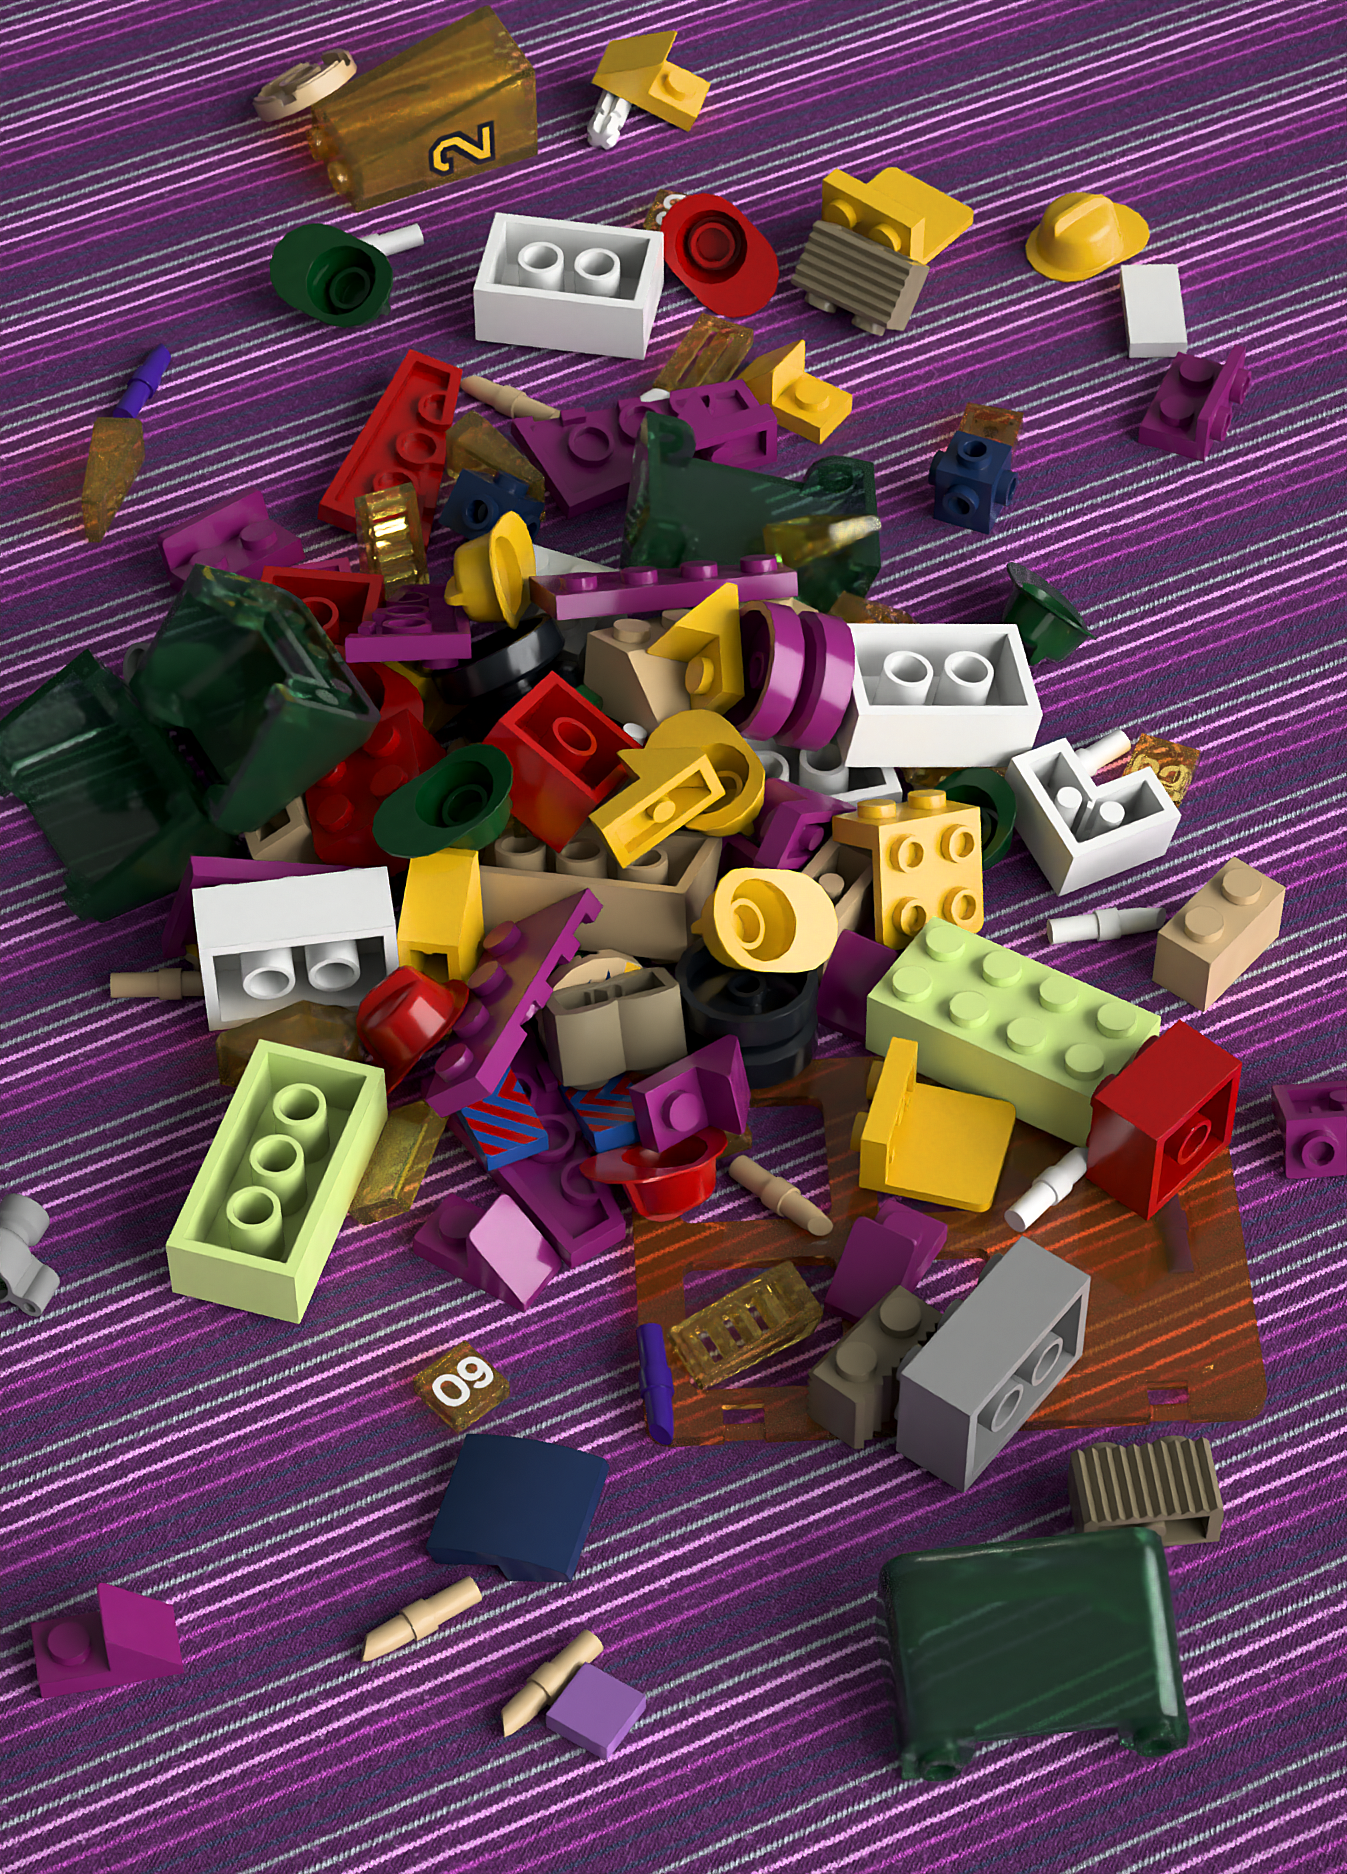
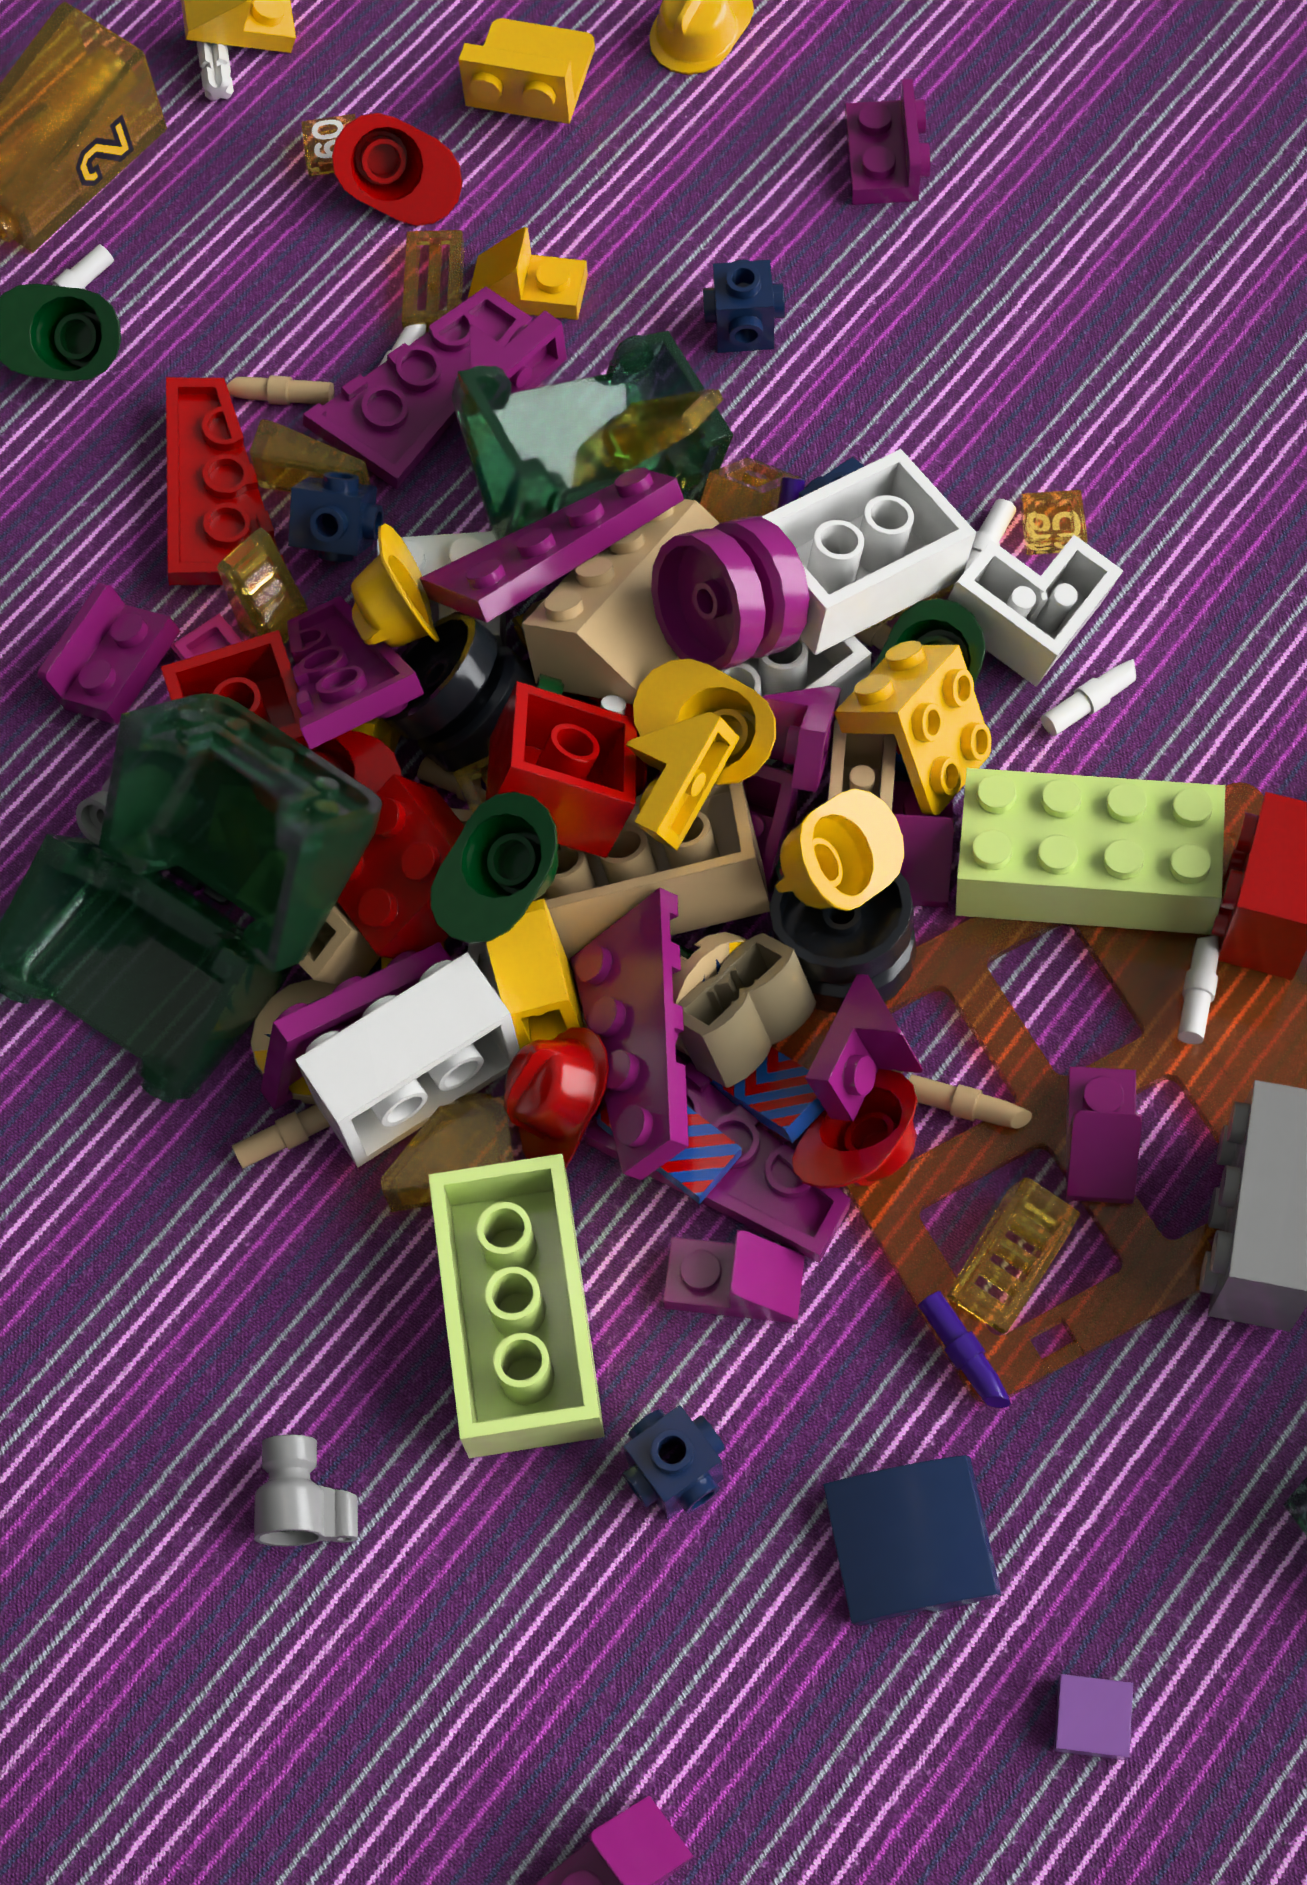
camera: 20 degrees left, 15 degrees up
clear yellow tile [348,1099,450,1226] -> none
tan piece [361,1576,482,1662] -> none
clear yellow tile [413,1340,510,1434] -> none
white brick [473,213,664,360] -> none
tan piece [501,1630,604,1738] -> none
yellow slope [646,582,745,716] -> none
dark tan brick [791,220,930,336] -> none
dark tan brick [806,1285,943,1449] -> none
yellow bracket [850,1036,1016,1212] -> none
clear orange tile [958,402,1024,463] -> none
dark green piece [999,562,1097,666] -> none
white tile [1120,264,1187,358] -> none
tan brick [1152,856,1286,1012] -> none
none -> dark blue brick [622,1405,725,1520]

